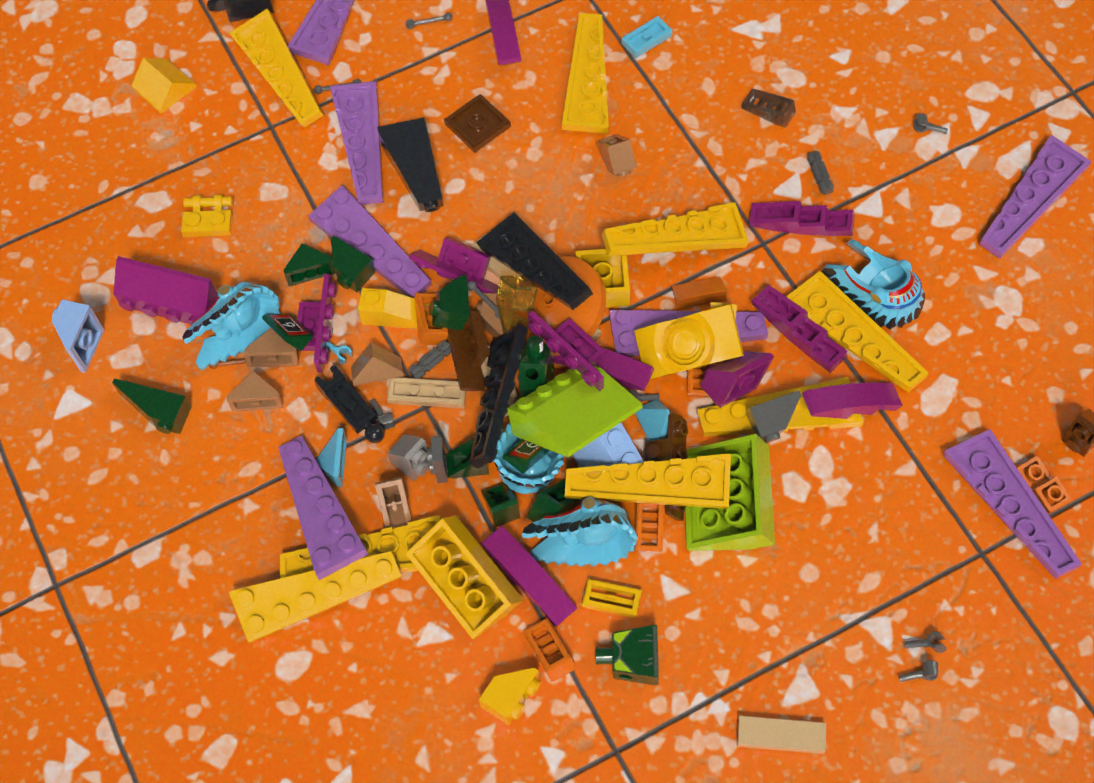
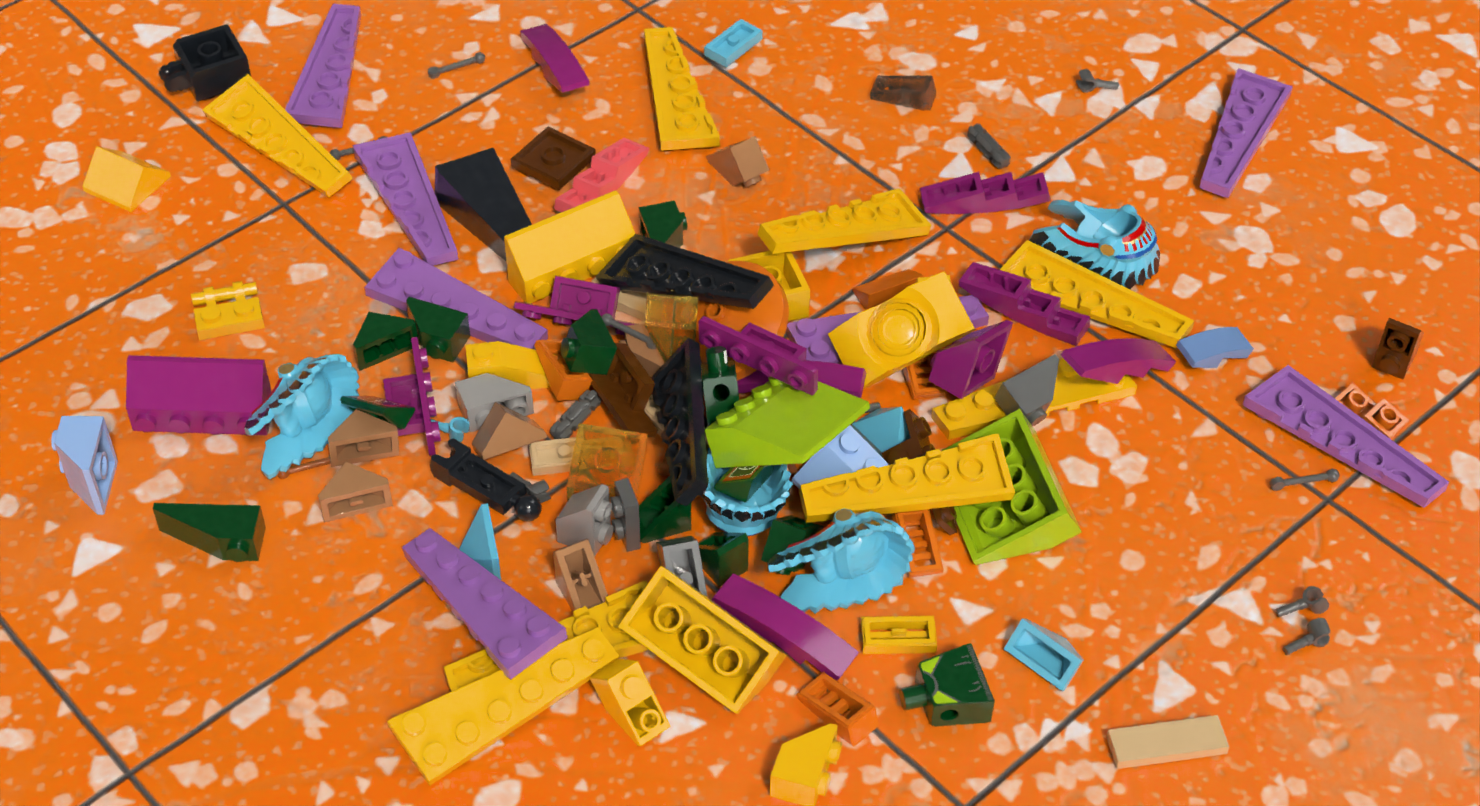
camera: 20 degrees left, 15 degrees down
none -> light grey slope [455,373,534,432]
none -> yellow slope [504,190,635,303]
none -> coral slope [554,138,649,212]
none -> clear yellow brick [567,423,648,502]
none -> yellow slope [589,658,671,746]
none -> dark green slope [638,200,687,248]
none -> slope [656,536,707,596]
none -> medium azure slope [1004,618,1083,691]
none -> medium blue slope [1176,327,1254,368]
none -> dark grey hinge [1270,469,1340,491]

